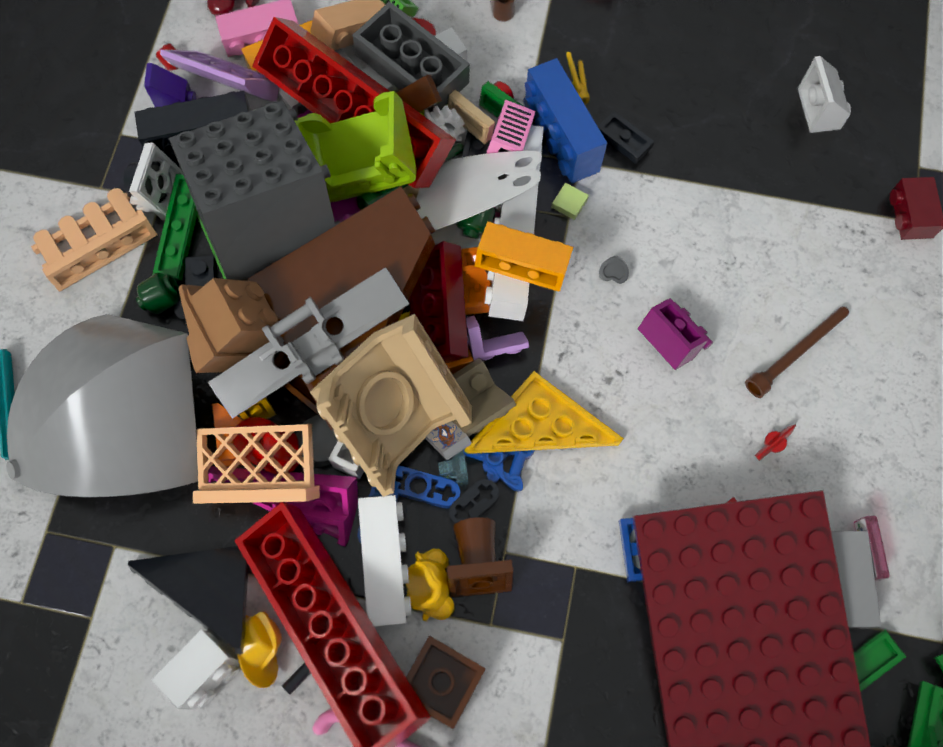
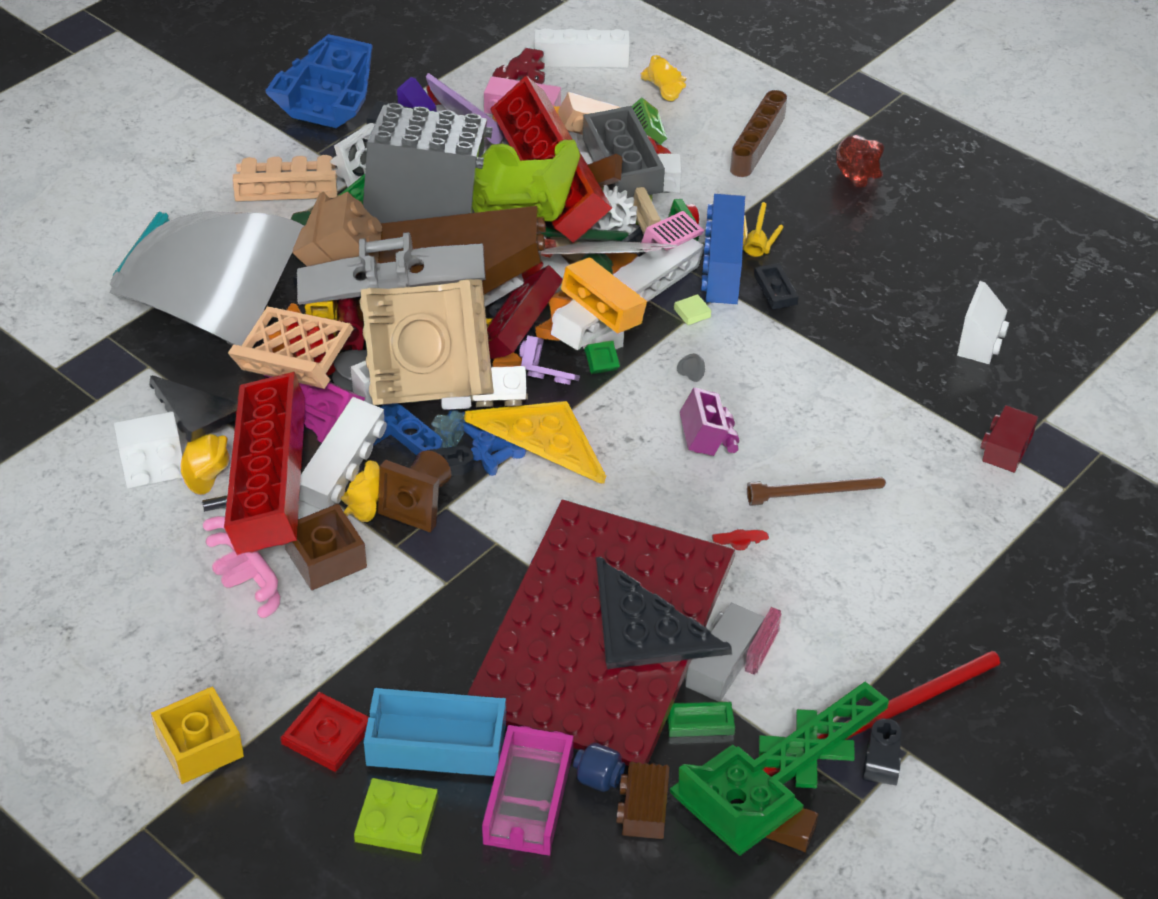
camera: 30 degrees right, 25 degrees down
none -> blue wedge [266,34,373,128]
none -> dark red animal [336,297,364,350]
none -> green plate [585,341,620,374]
none -> black tile [596,557,732,669]

